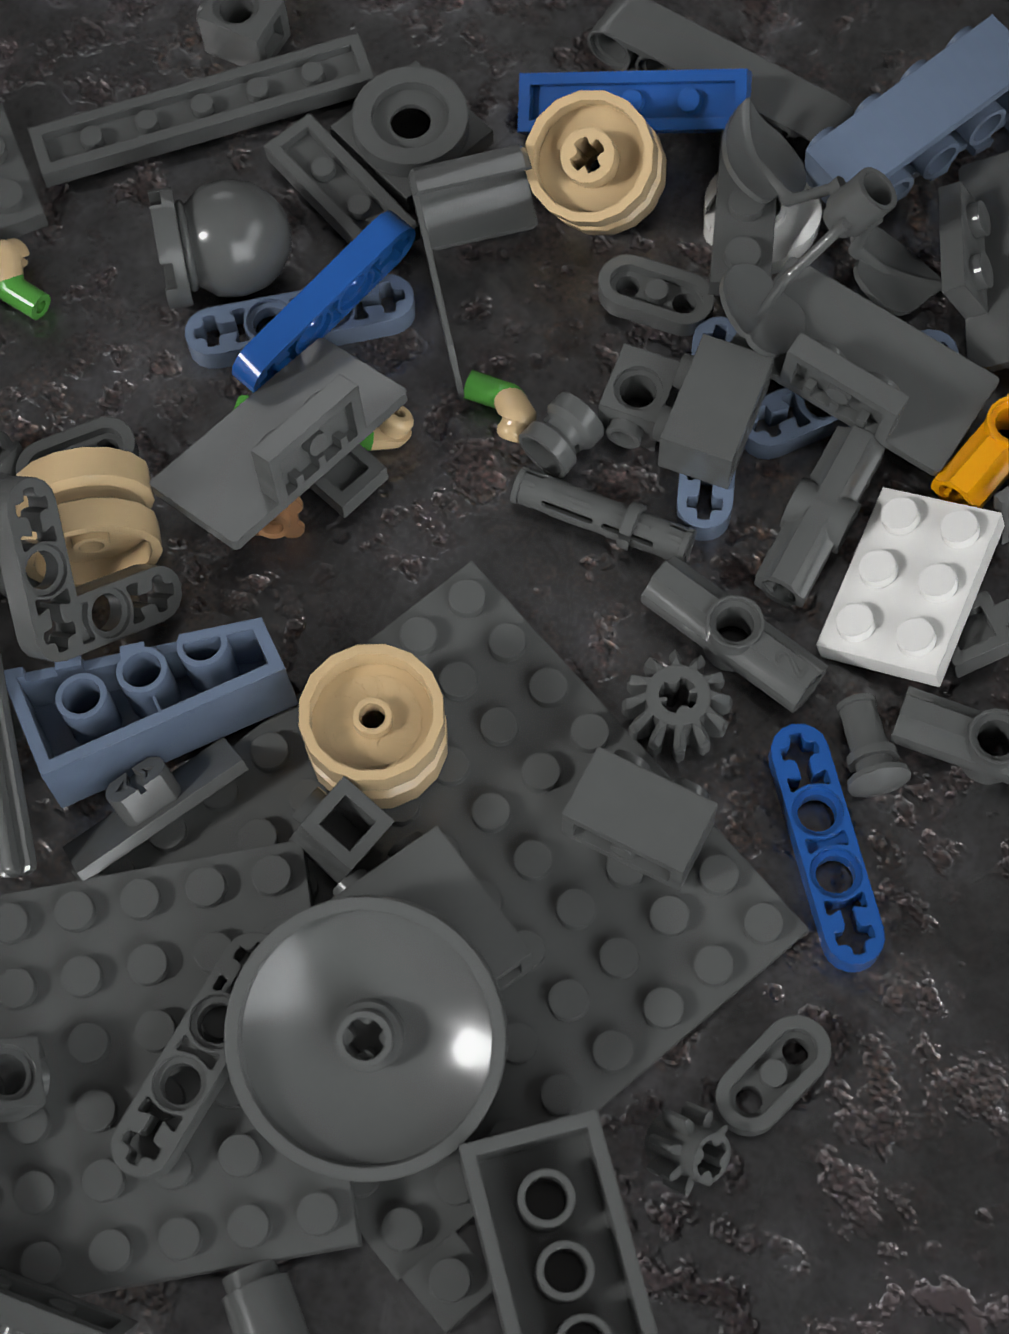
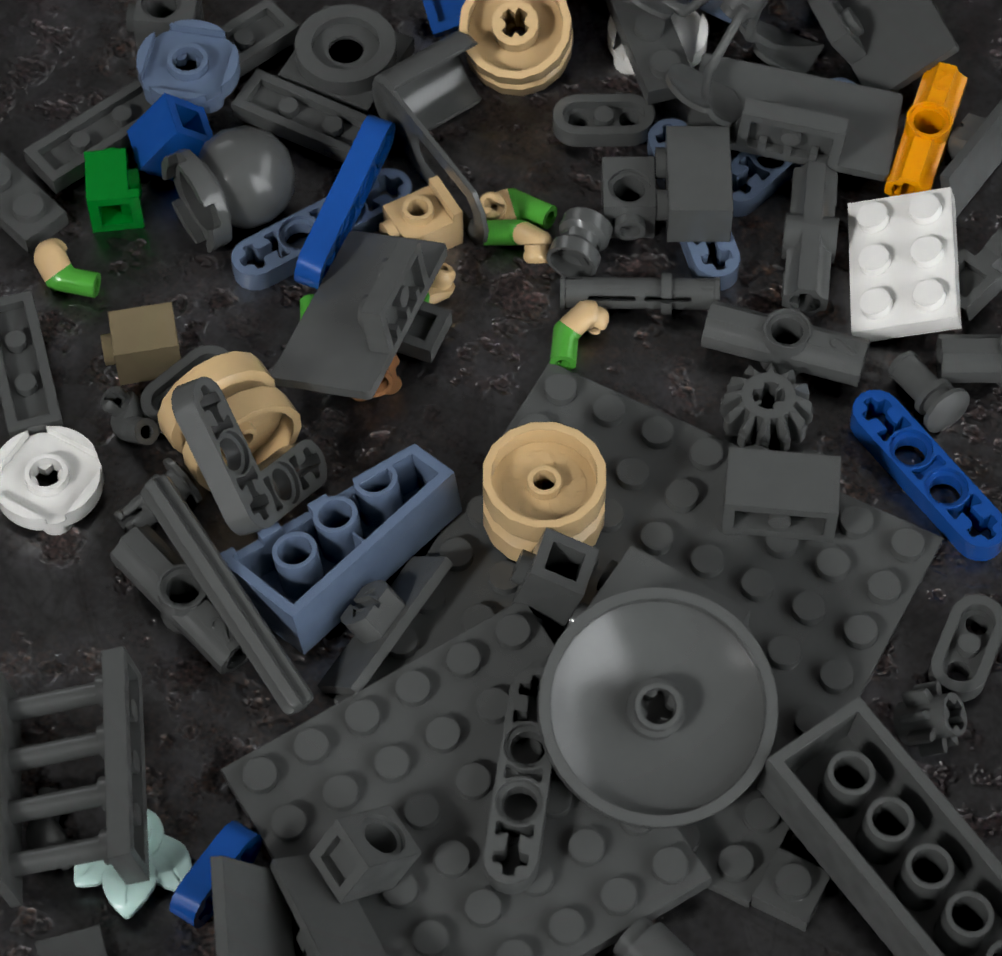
camera: 25 degrees left, 10 degrees down
none -> green brick [84,147,145,233]
none -> dark tan brick [100,302,181,386]
none -> blue brick [127,93,213,182]
none -> sand blue plate [136,19,240,113]
none -> tan brick [379,175,463,250]
none -> arm [479,188,557,230]
none -> arm [550,300,609,371]

